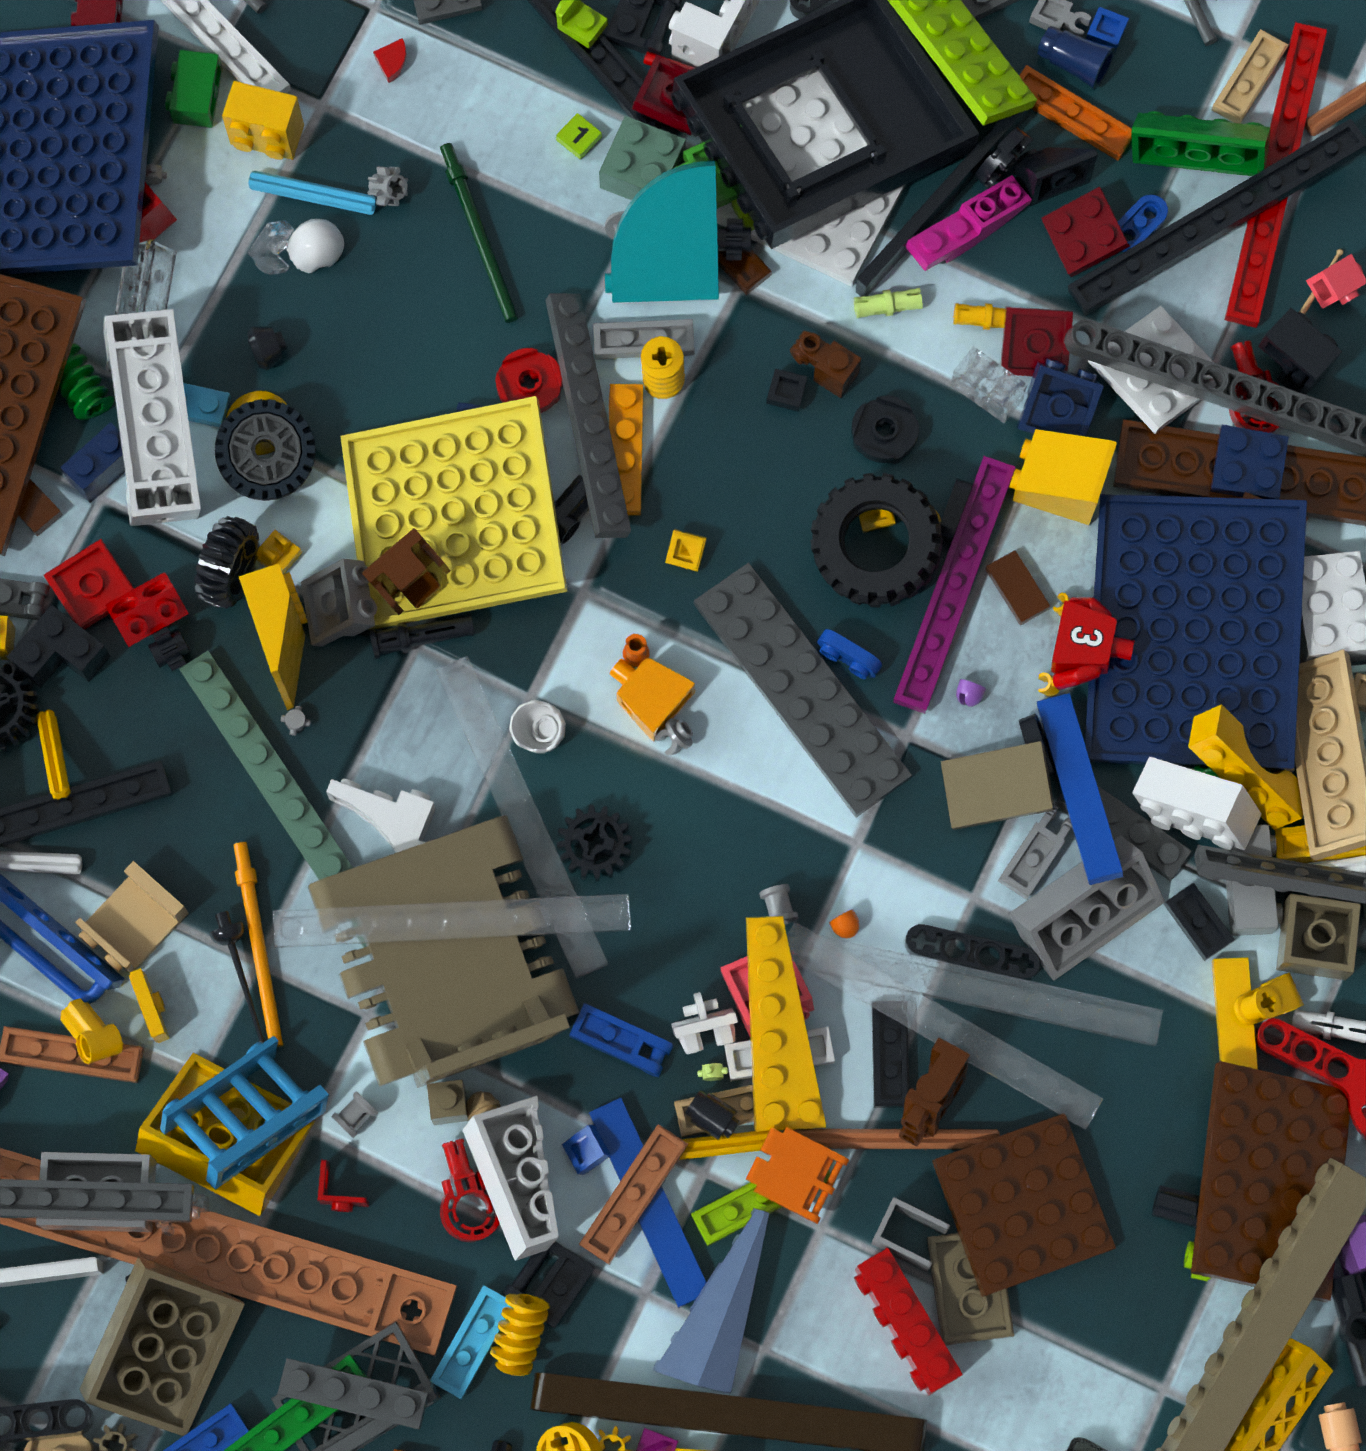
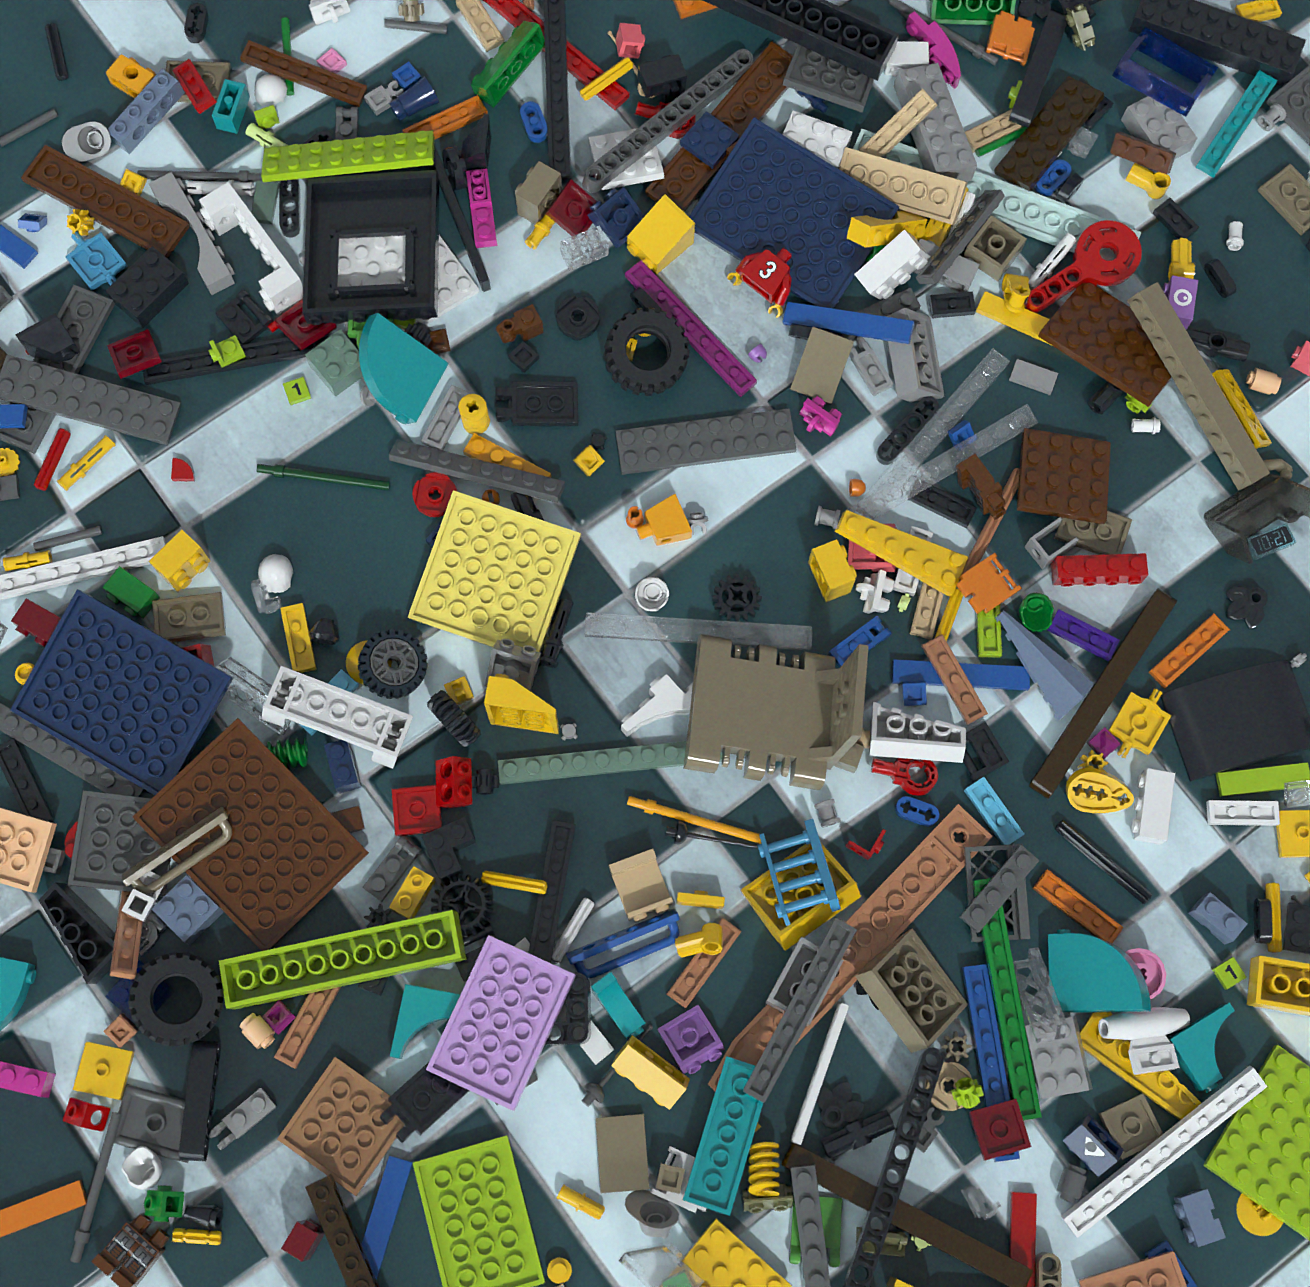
camera: 65 degrees left, 0 degrees up
medium azure axle [248,170,377,215] -> none
clear plate [273,894,631,948] -> none
reddish brown panel [362,528,451,615] -> none
light grey gear [367,166,408,206] -> none
yellow piece [490,1294,550,1376] -> none
black brick [685,1090,740,1141] -> none
blue plate [817,629,882,679] -> none
yellowish green pin [853,288,923,318] -> none
reddish brown tile [985,550,1050,626] -> none
dark red plate [1041,186,1130,277] -> none
none -> yellow plate [15,663,35,685]
none -> dark tan tile [152,592,226,642]
none -> yellow plate [280,603,317,673]
none -> orange hinge [482,489,500,505]
none -> black tile [496,382,579,426]
none -> dark tan brick [515,161,562,224]
none -> yellow axle [580,57,633,101]
none -> black piece [589,433,607,450]
none -> dark pink hips [799,396,842,437]
none -> yellow brick [808,539,857,602]
none -> blue beam [895,796,939,827]
none -> blue plate [947,420,976,451]
none -> light grey tile [1009,359,1058,395]
none -> green hair [1019,592,1054,632]
none -> dark purple plate [1047,609,1120,661]
none -> white pin [1131,417,1160,434]

